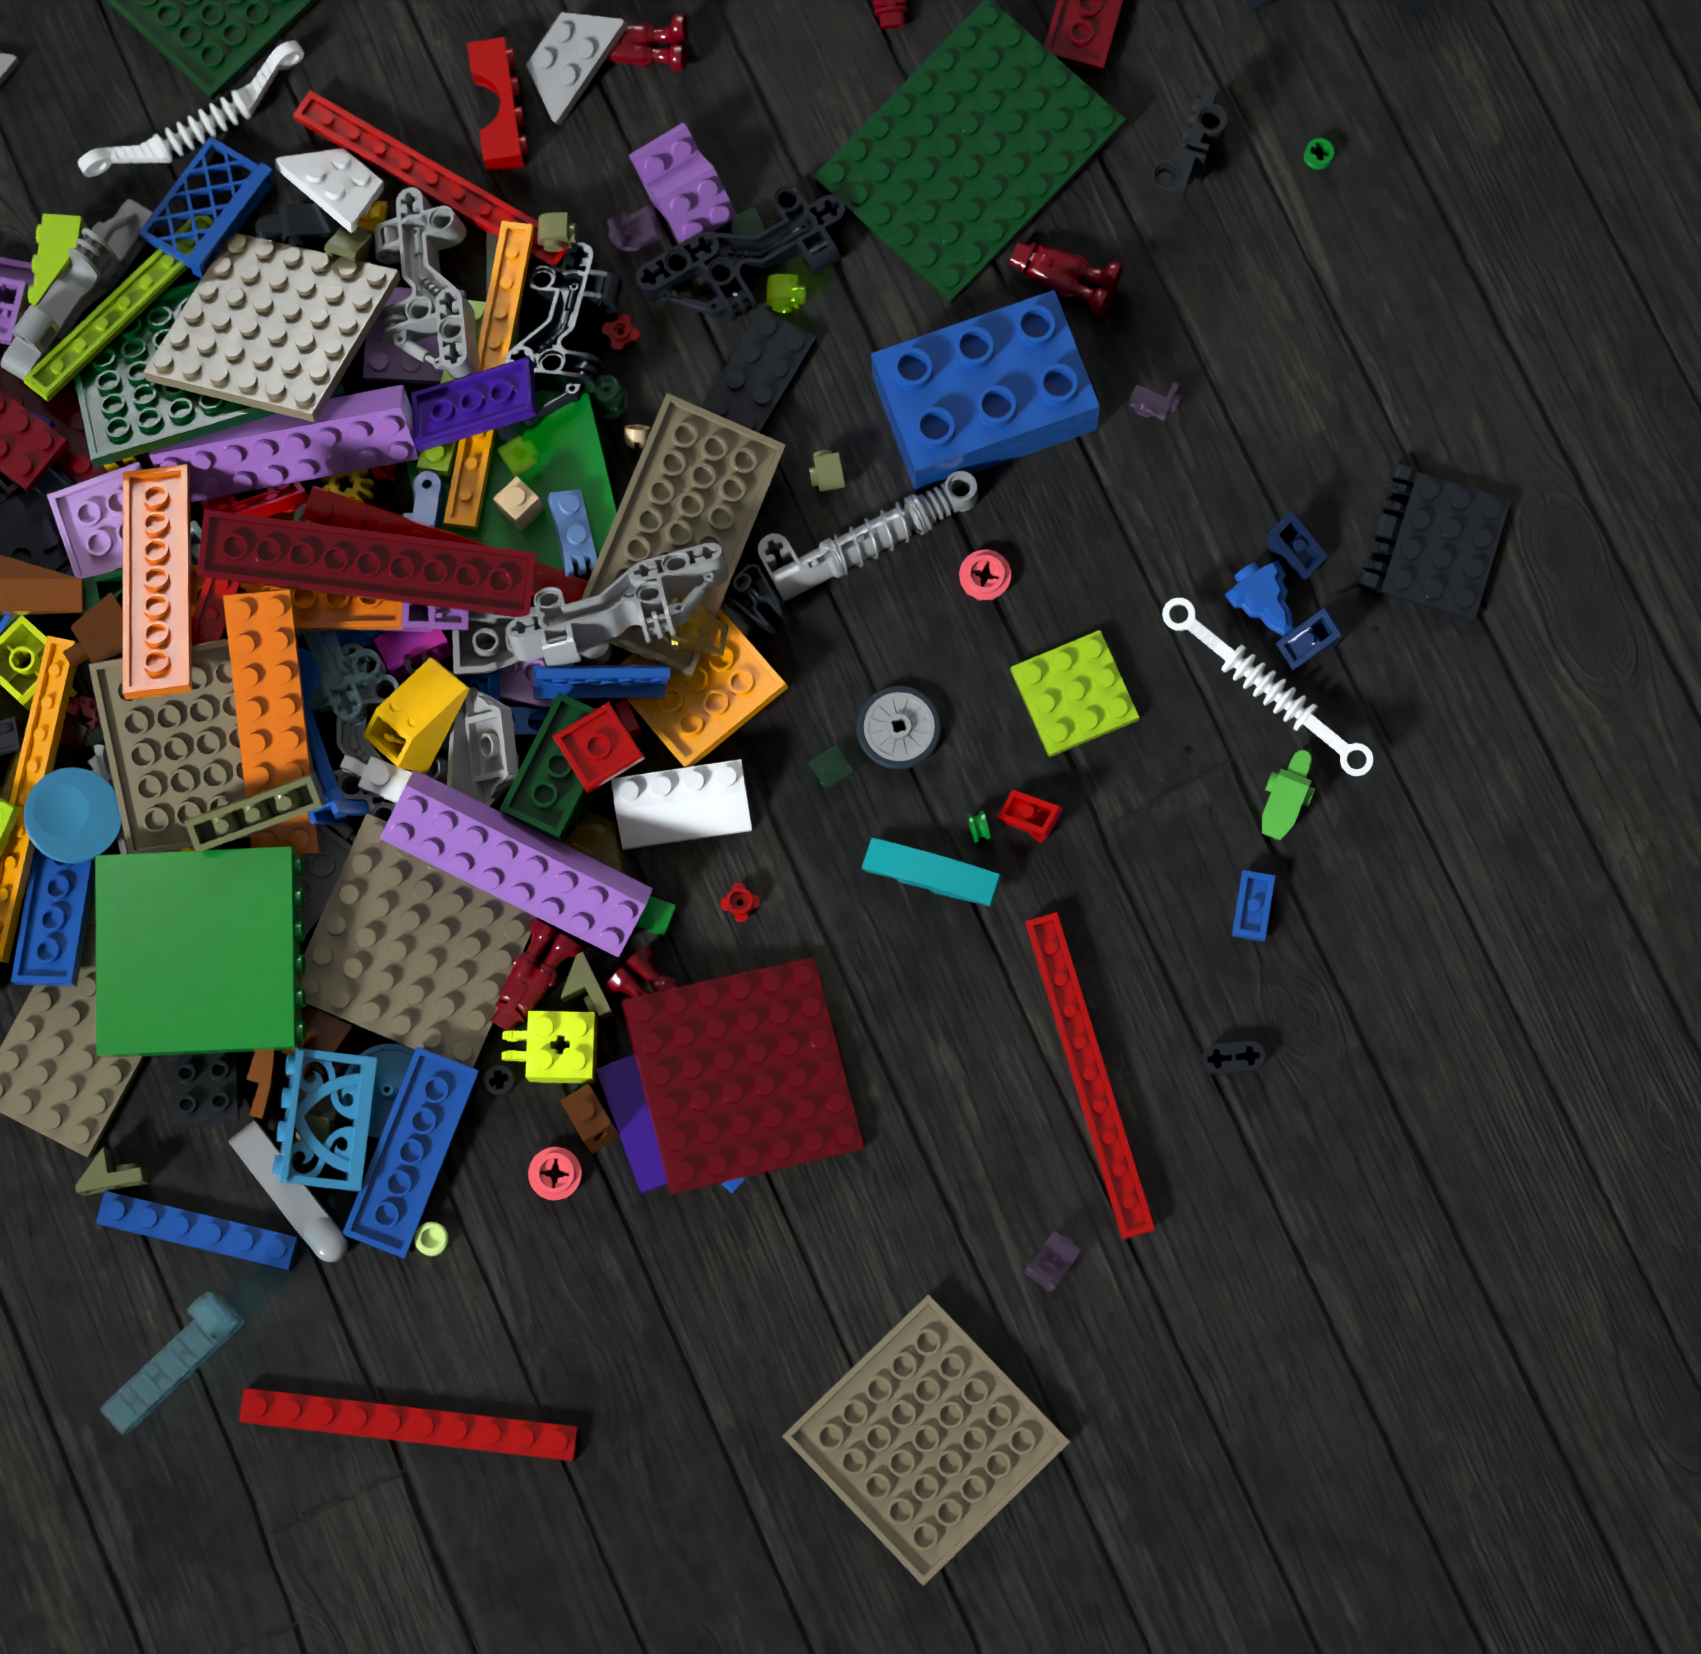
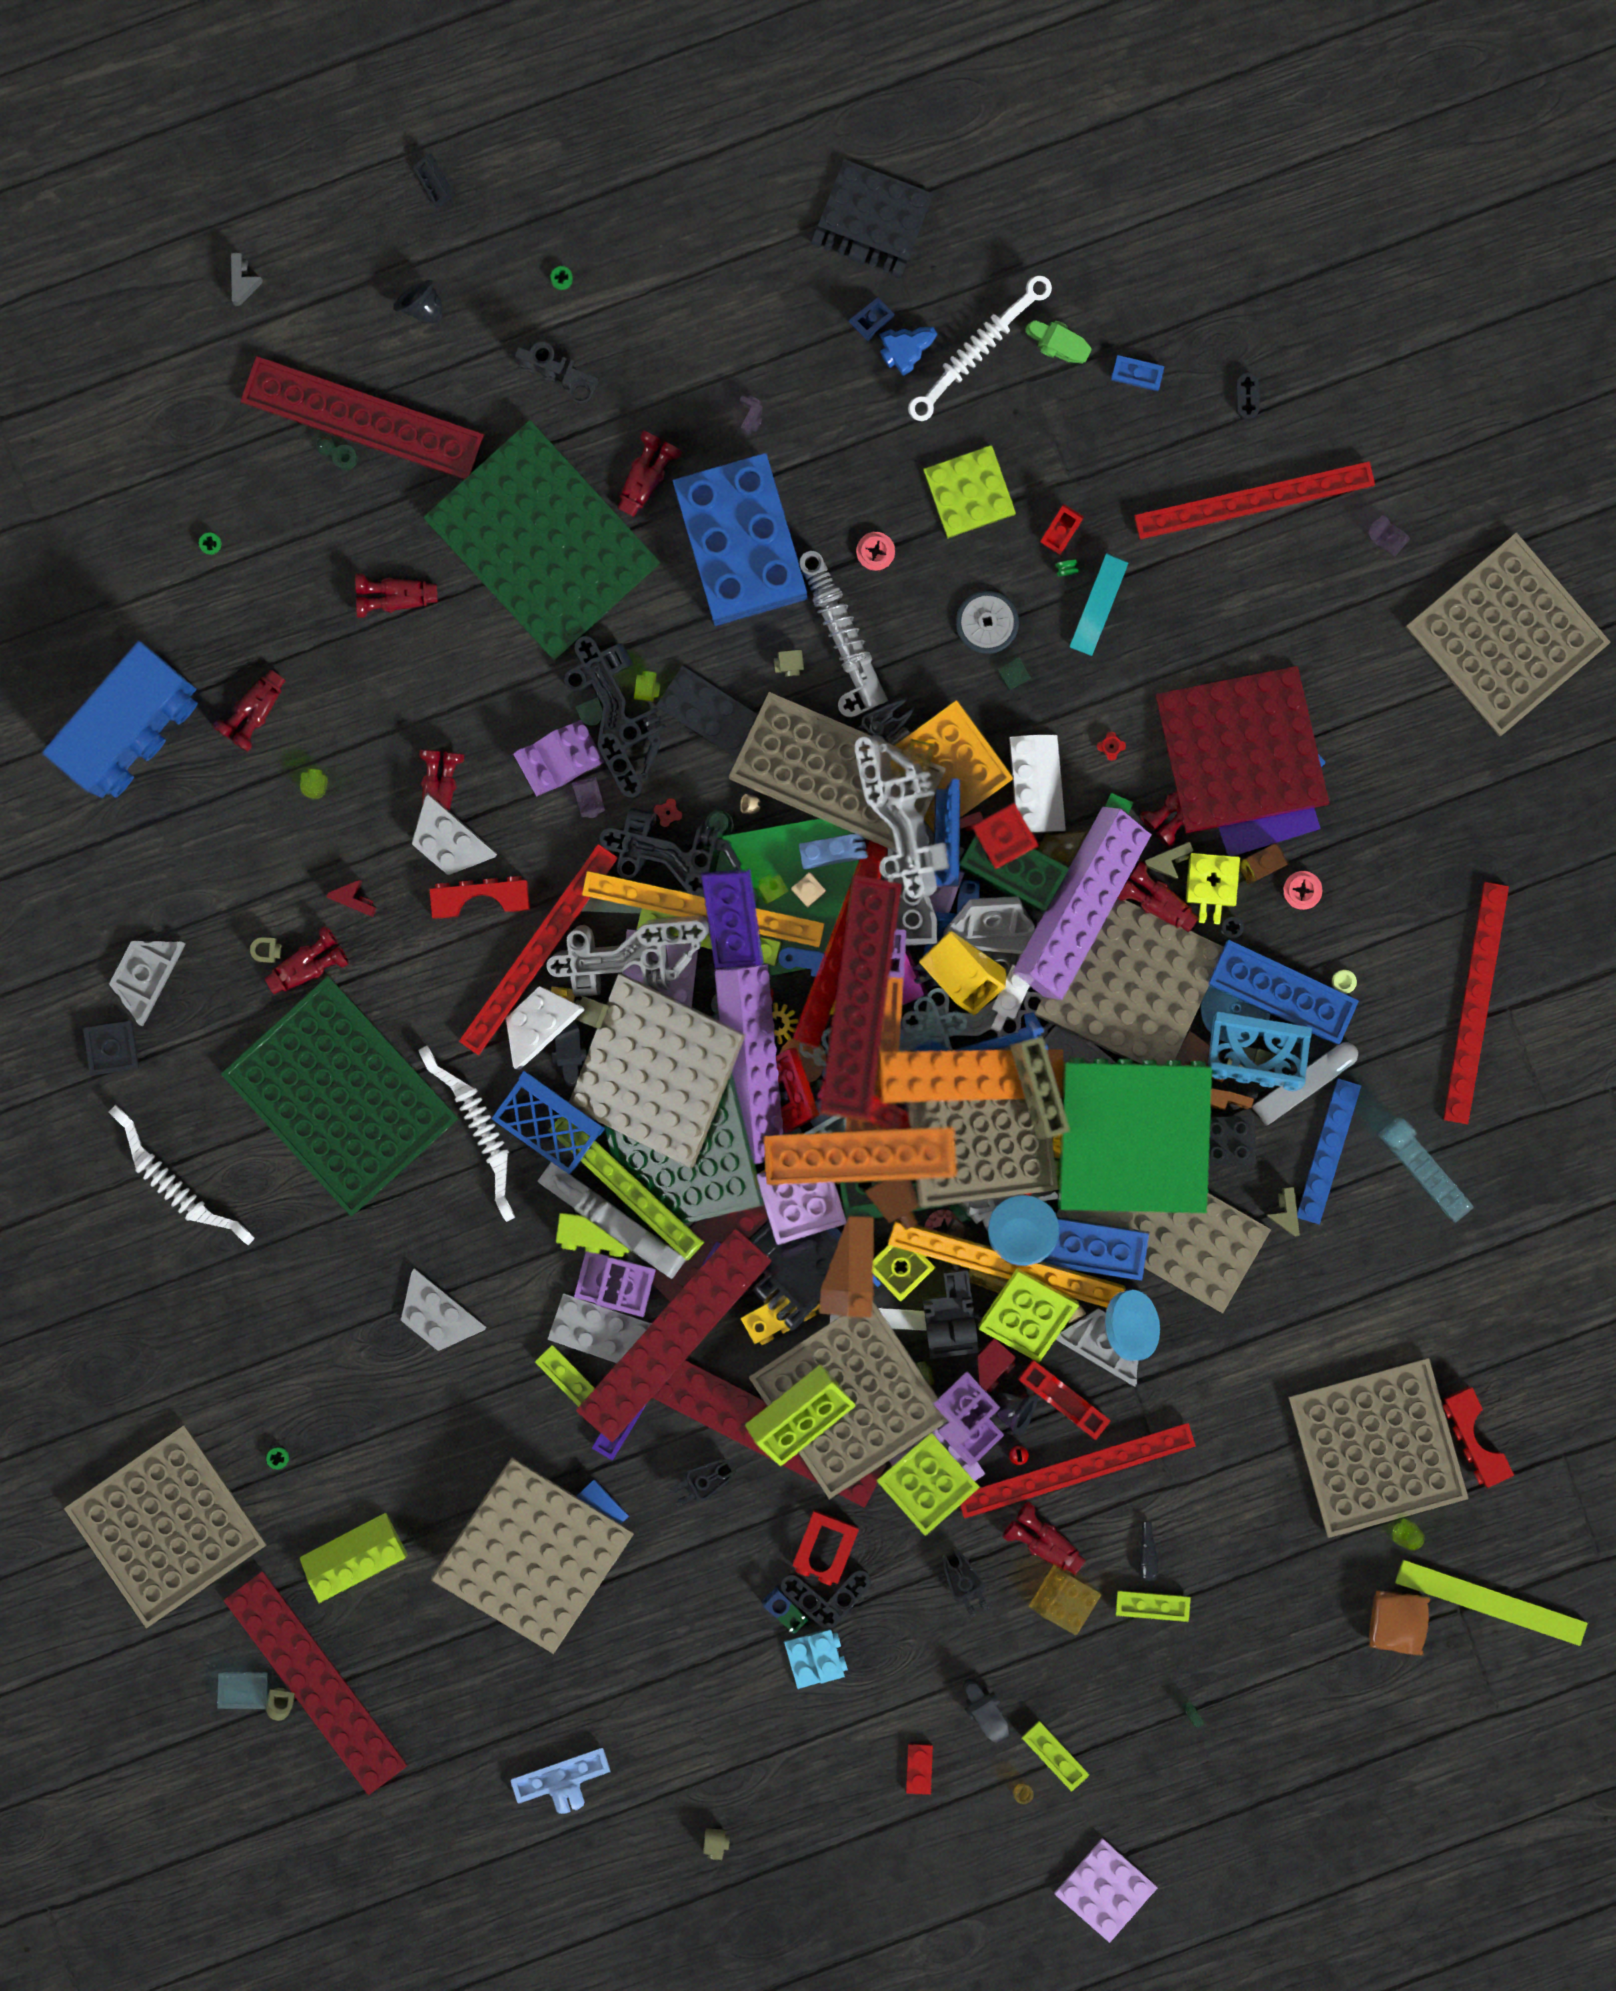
camera: 90 degrees left, 10 degrees up
olive plate [538,212,578,252] -> none
dark blue slope [1276,607,1344,670] -> none

